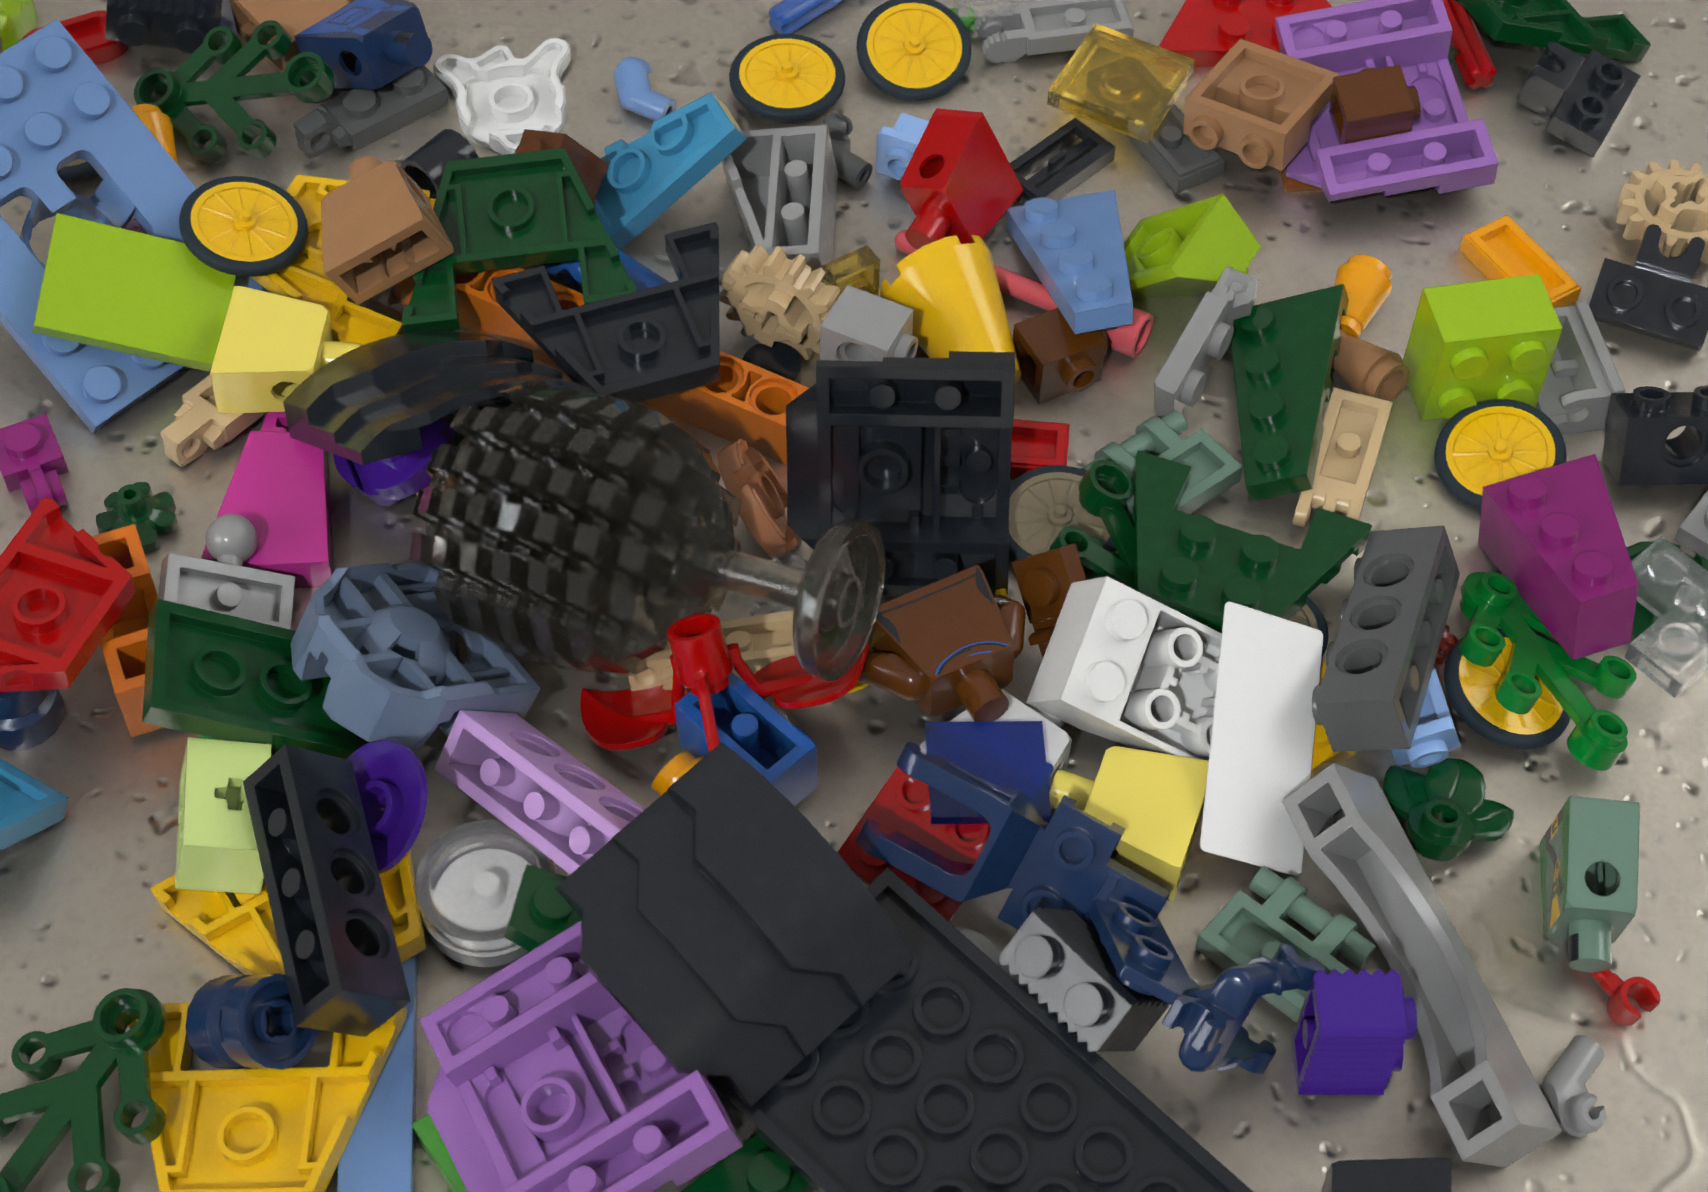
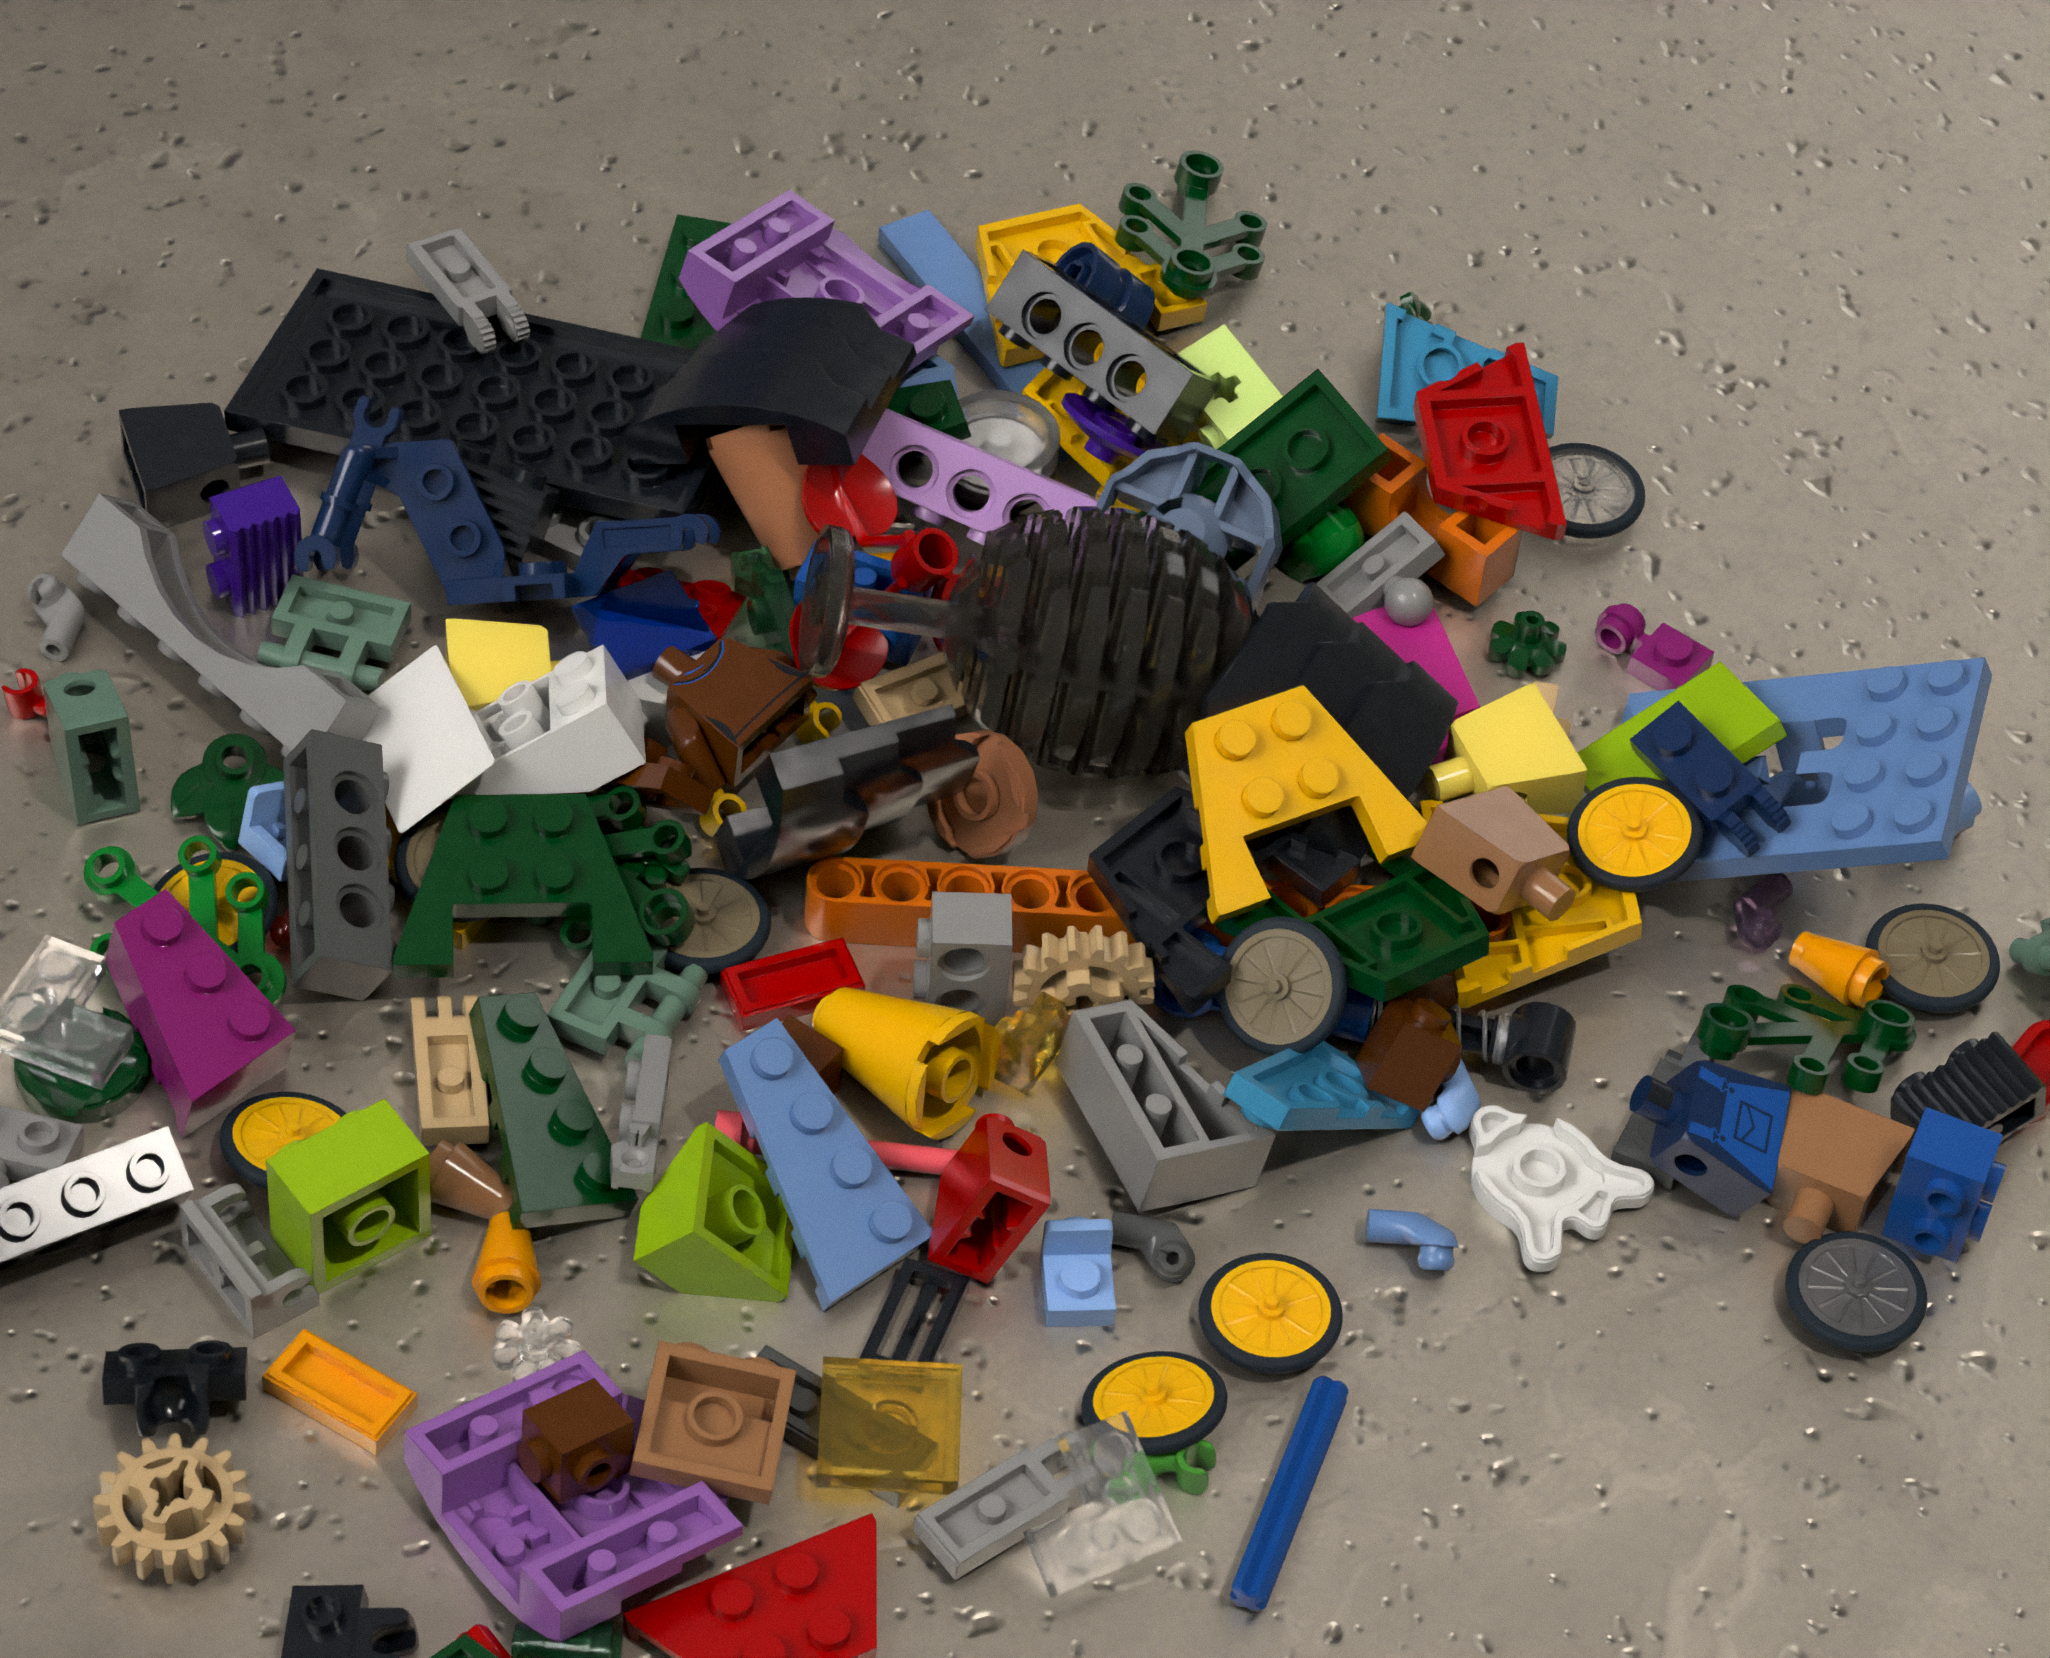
camera: 150 degrees right, 5 degrees down
none -> clear plant [492,1307,581,1382]
none -> clear green hinge [731,546,813,686]
none -> yellow wing [1185,685,1428,925]
none -> dark tan wheel [1217,917,1347,1056]
none -> dark blue hinge [1630,700,1792,858]

